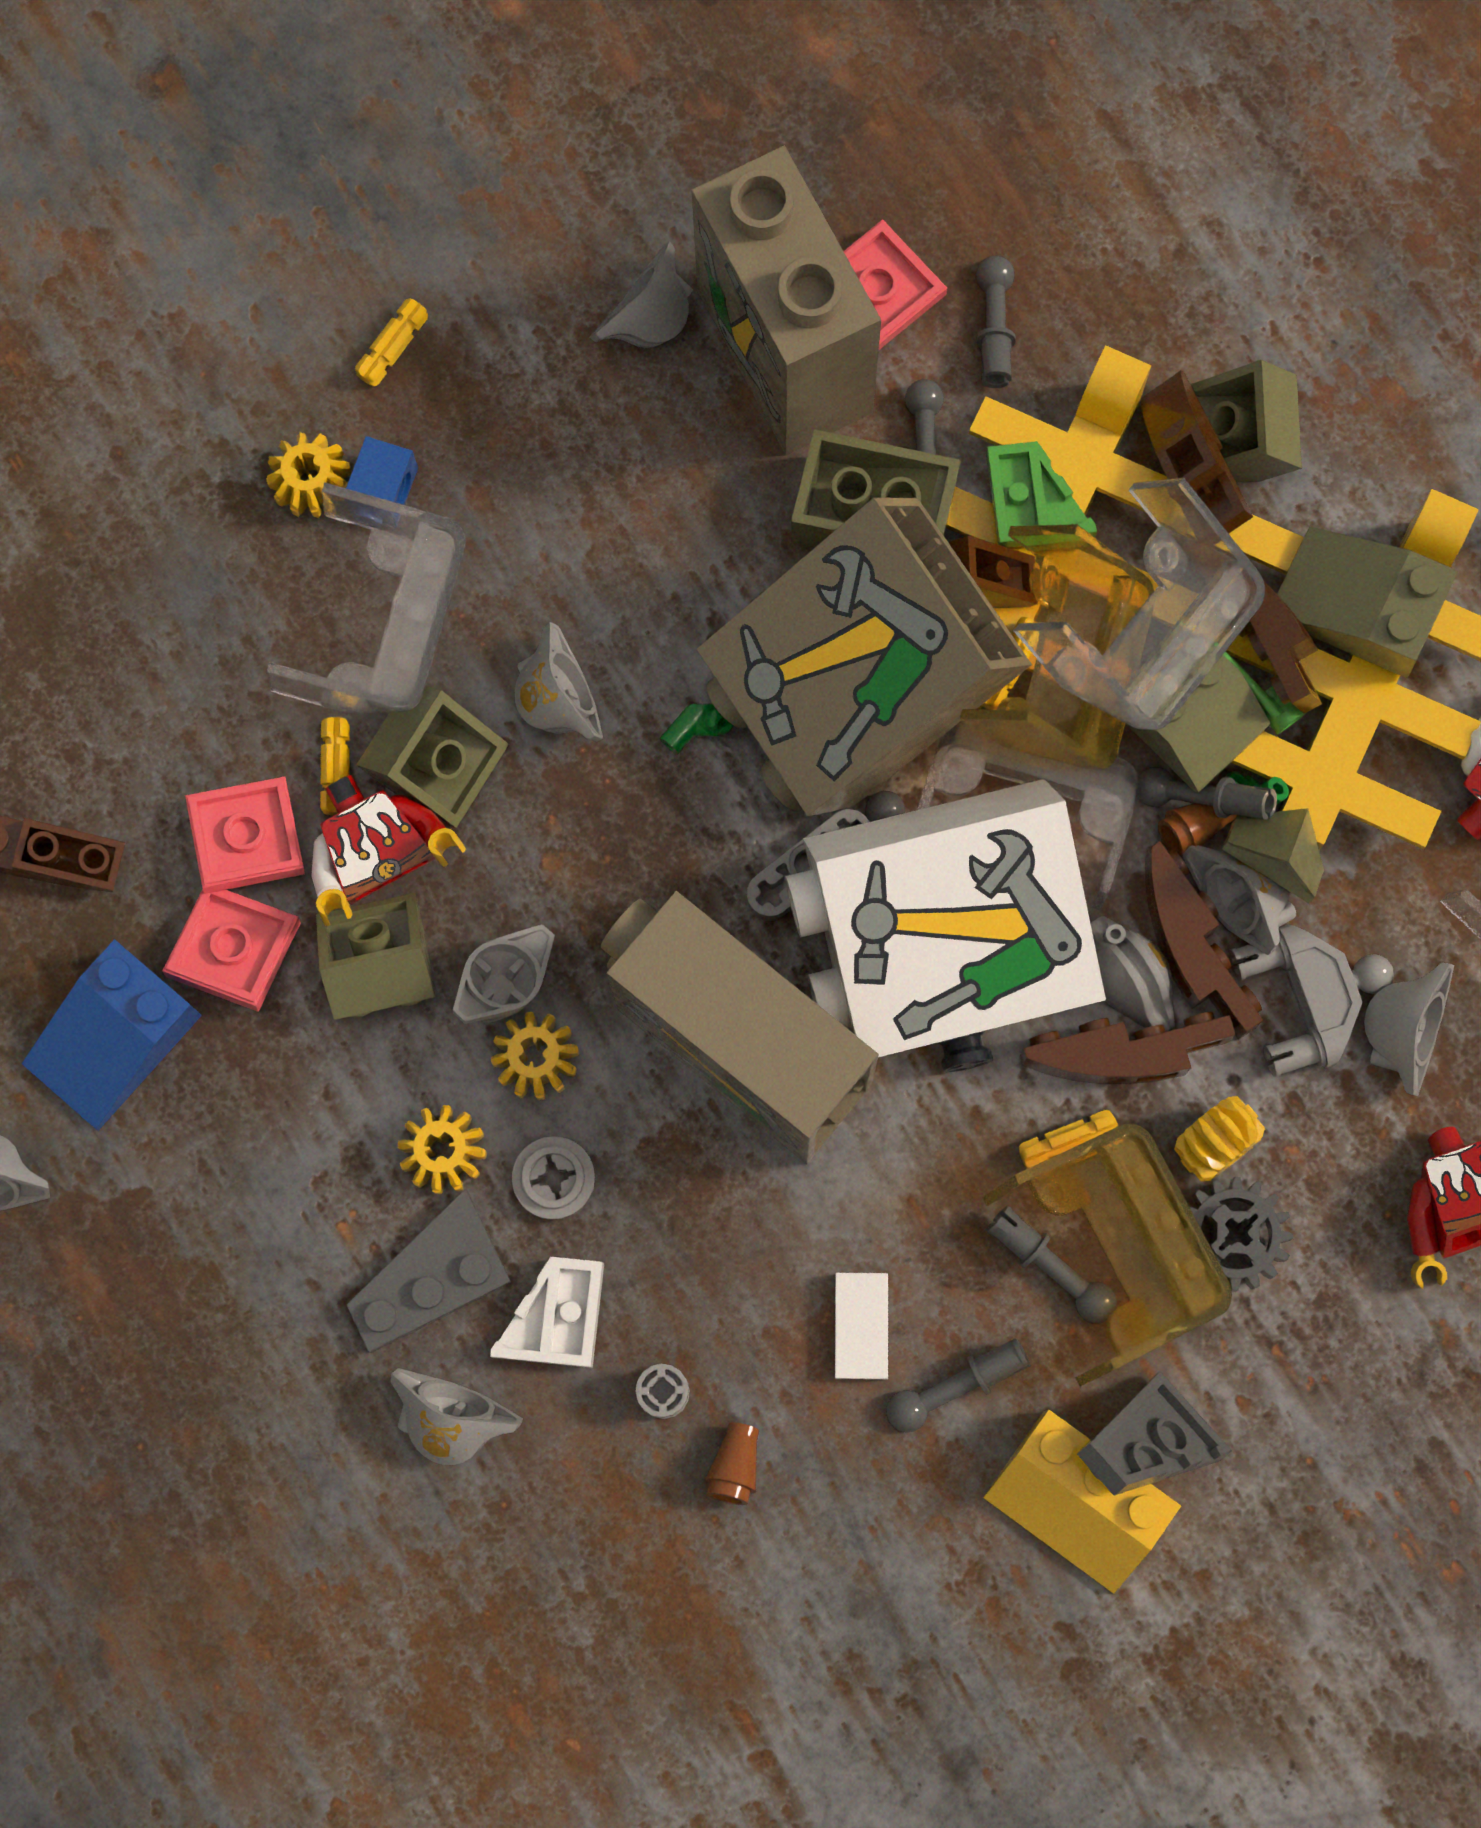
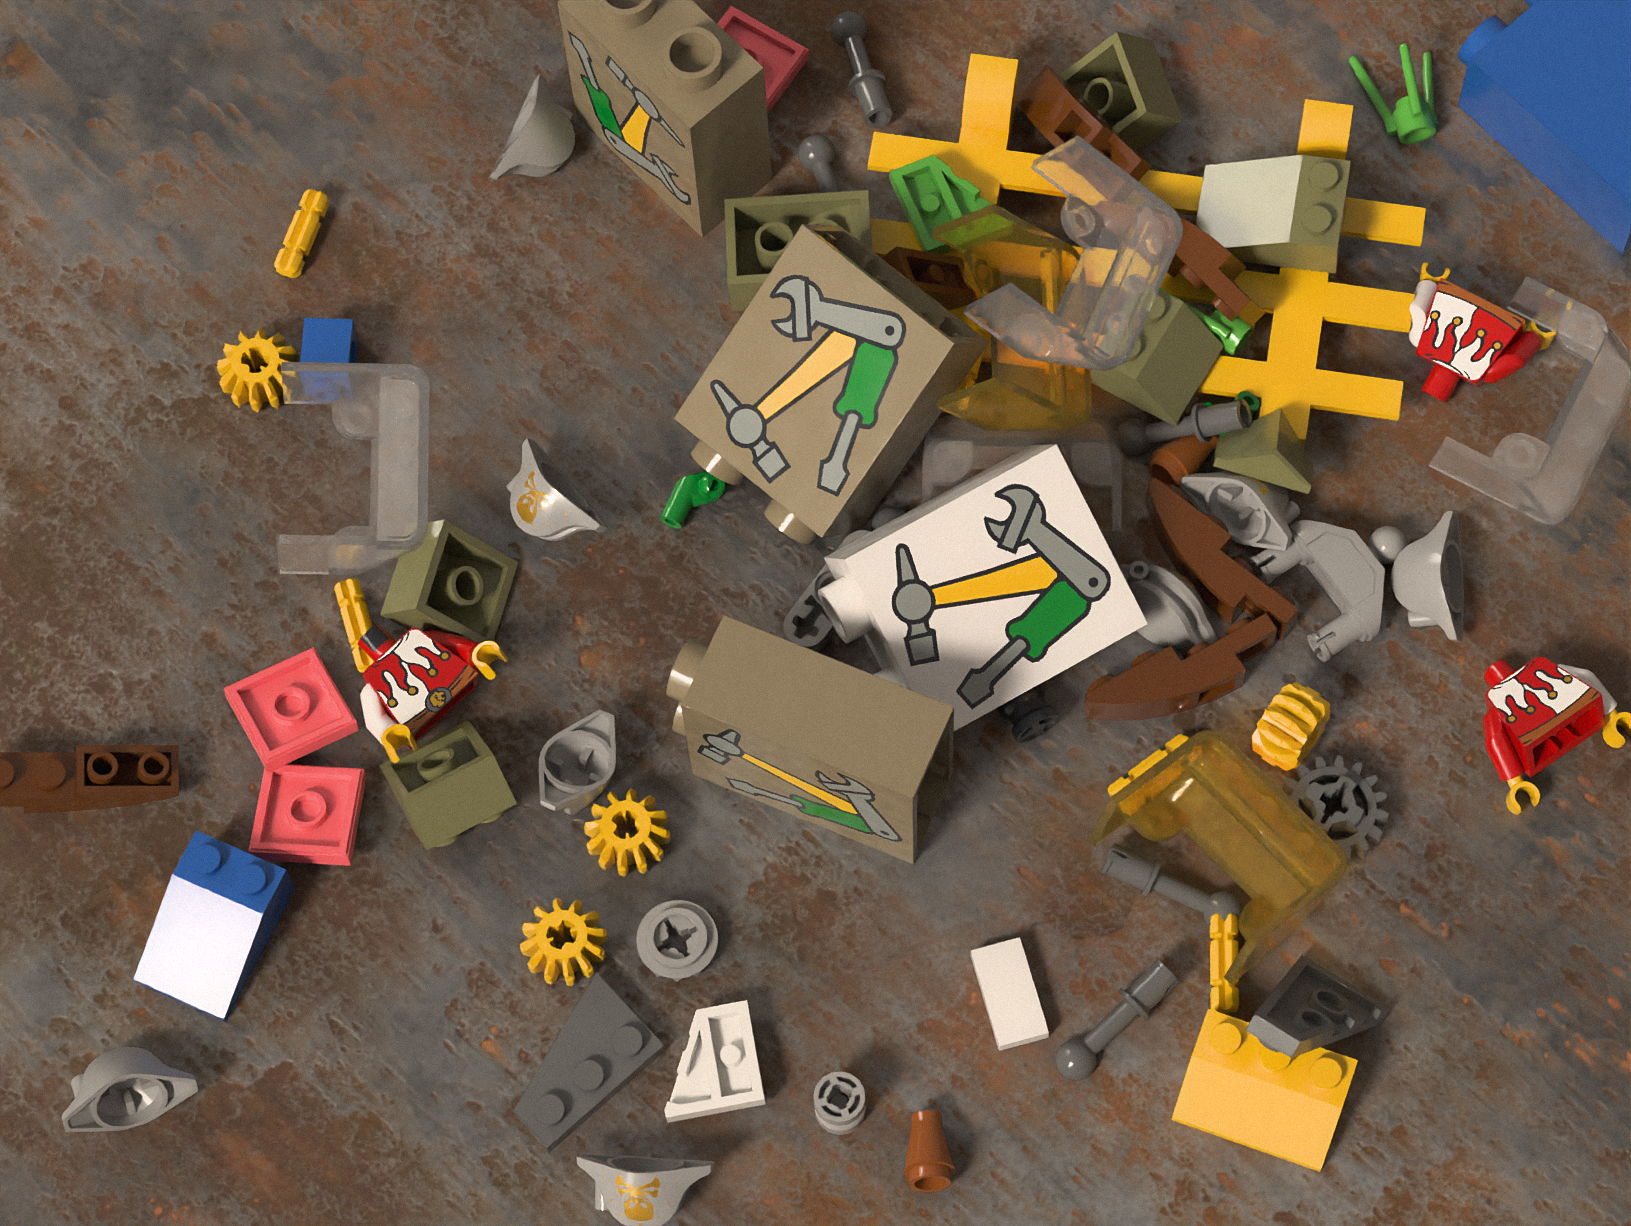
camera: 15 degrees left, 10 degrees down
none -> yellow axle [1210,913,1239,1014]

